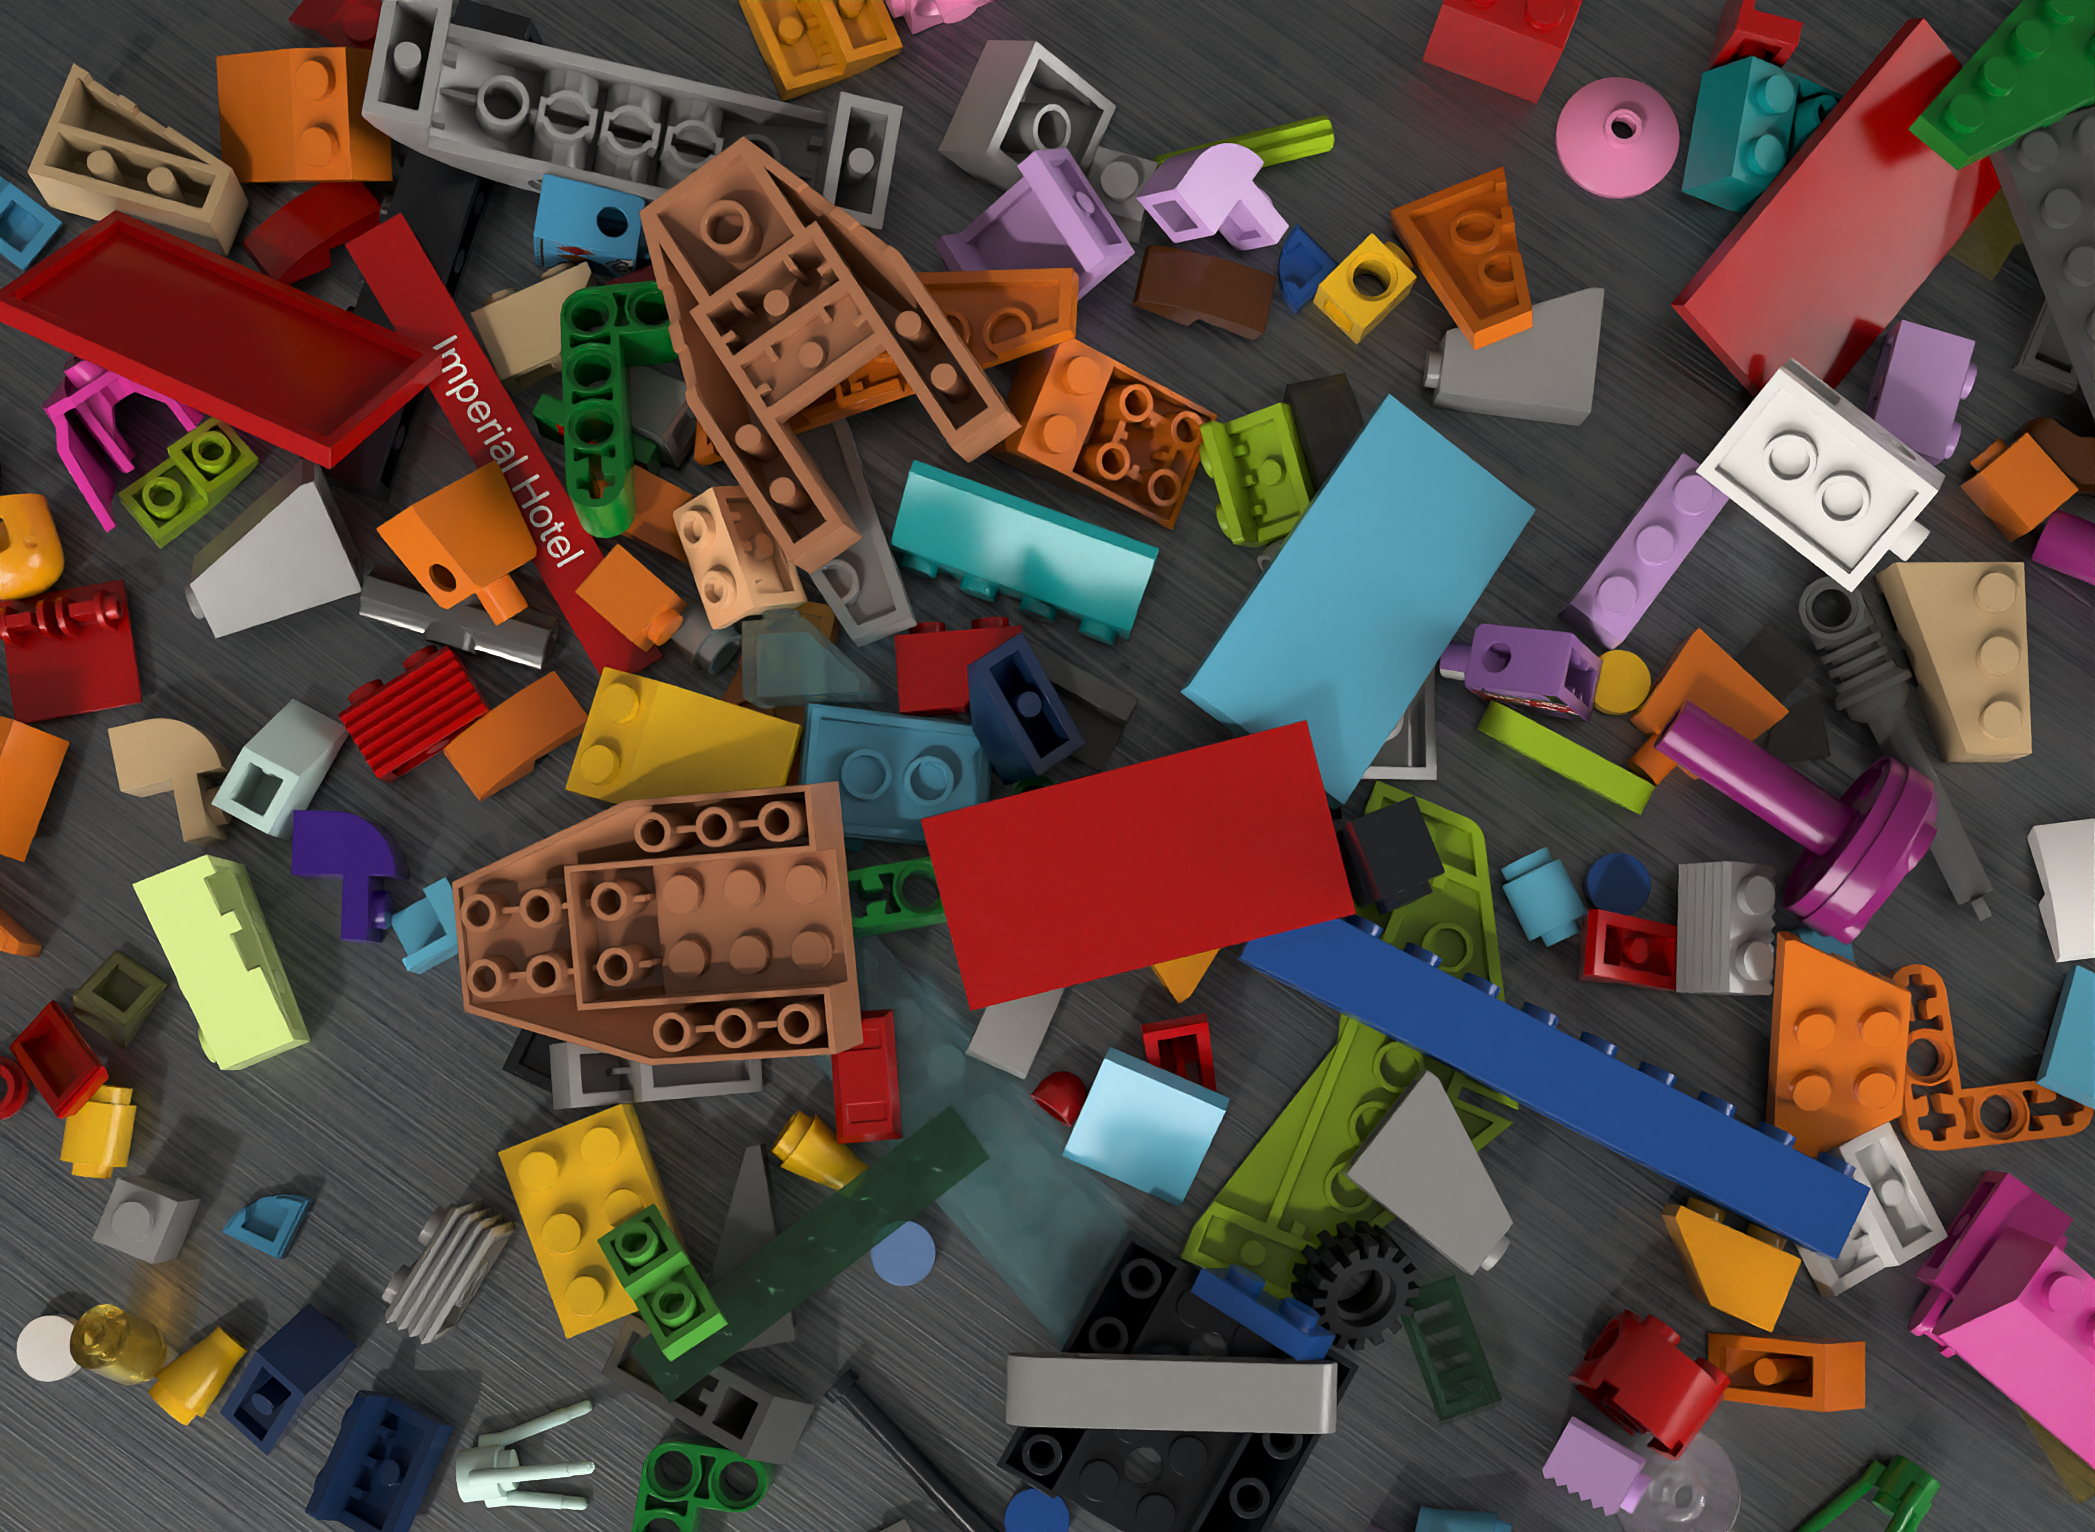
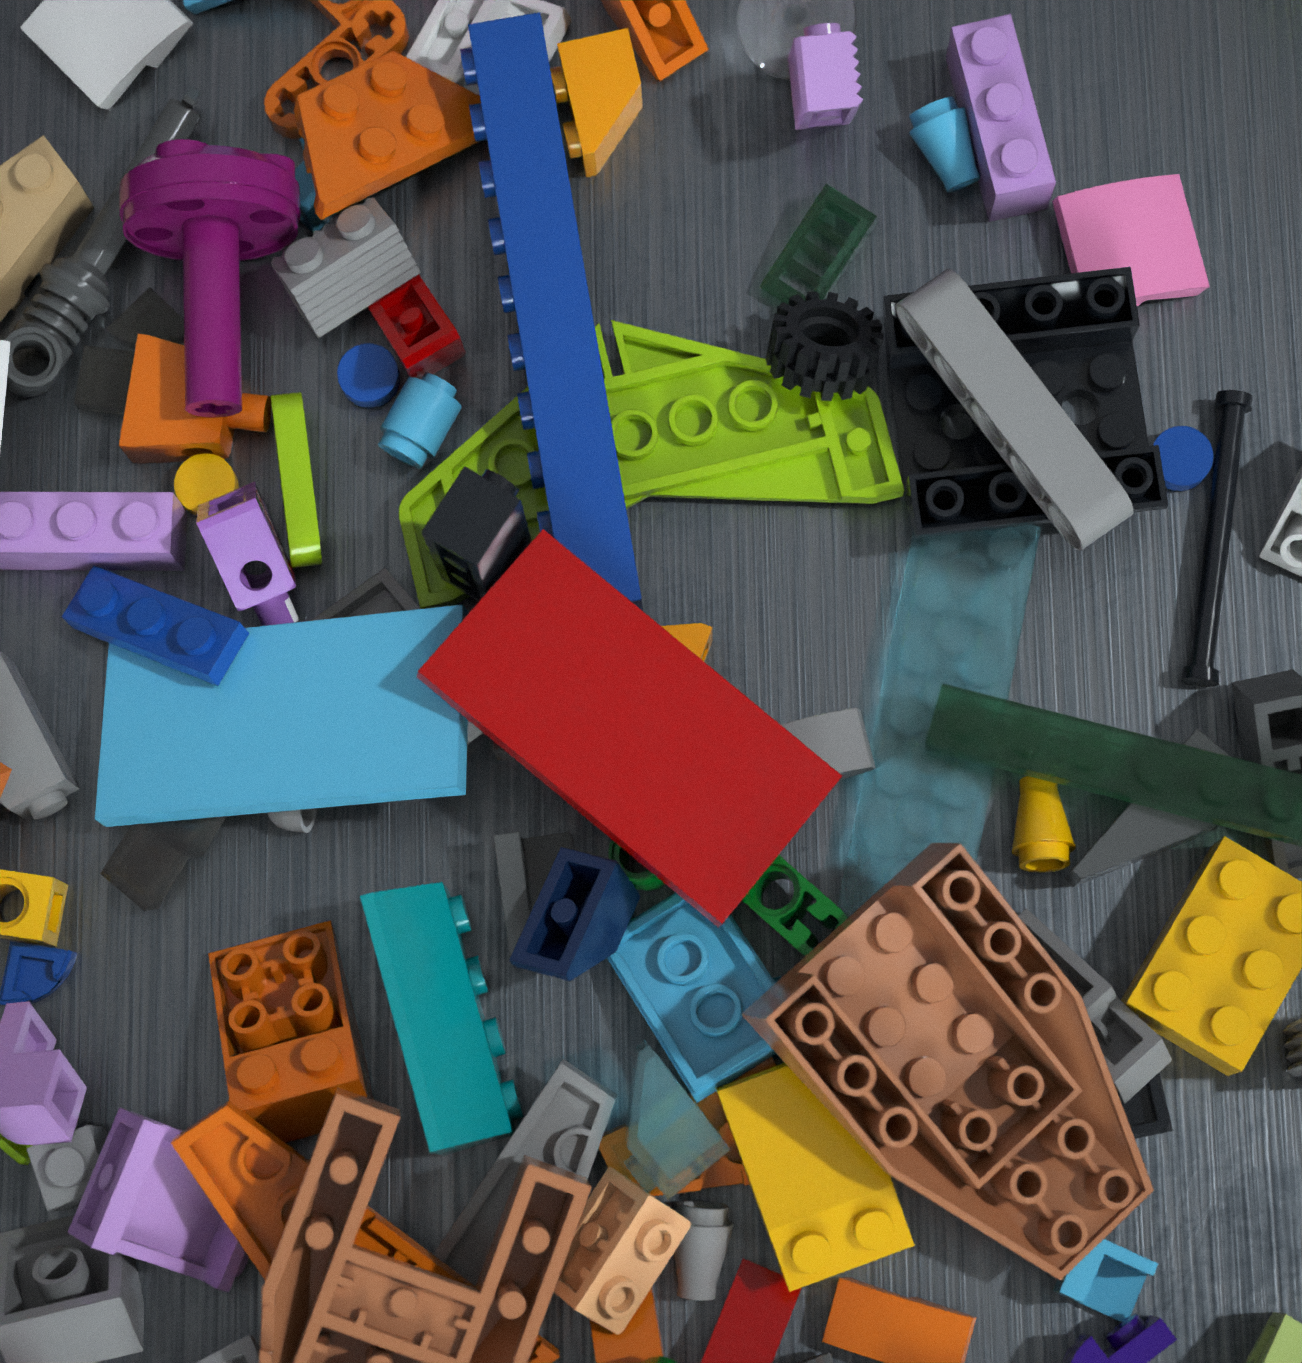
camera: 120 degrees left, 5 degrees down
orange brick [575,543,688,652] -> none
bright green slope [597,1203,728,1362] -> none
red tile [831,1009,903,1144] -> none
medium blue tile [871,1219,936,1286] -> none
red slope [894,617,1023,718] -> none
red hinge [1030,1071,1087,1127] -> none
medium azure tile [1062,1046,1230,1207] -> none
reddish brown slope [1133,245,1276,340] -> none
red slope [1138,1013,1217,1092] -> none
blue plate [1190,1263,1336,1361] -> none
lime bracket [1199,402,1315,548] -> none
light grey slope [1340,1070,1513,1275] -> none
red brick [1568,1309,1731,1461] -> none
none -> blue plate [62,565,249,686]

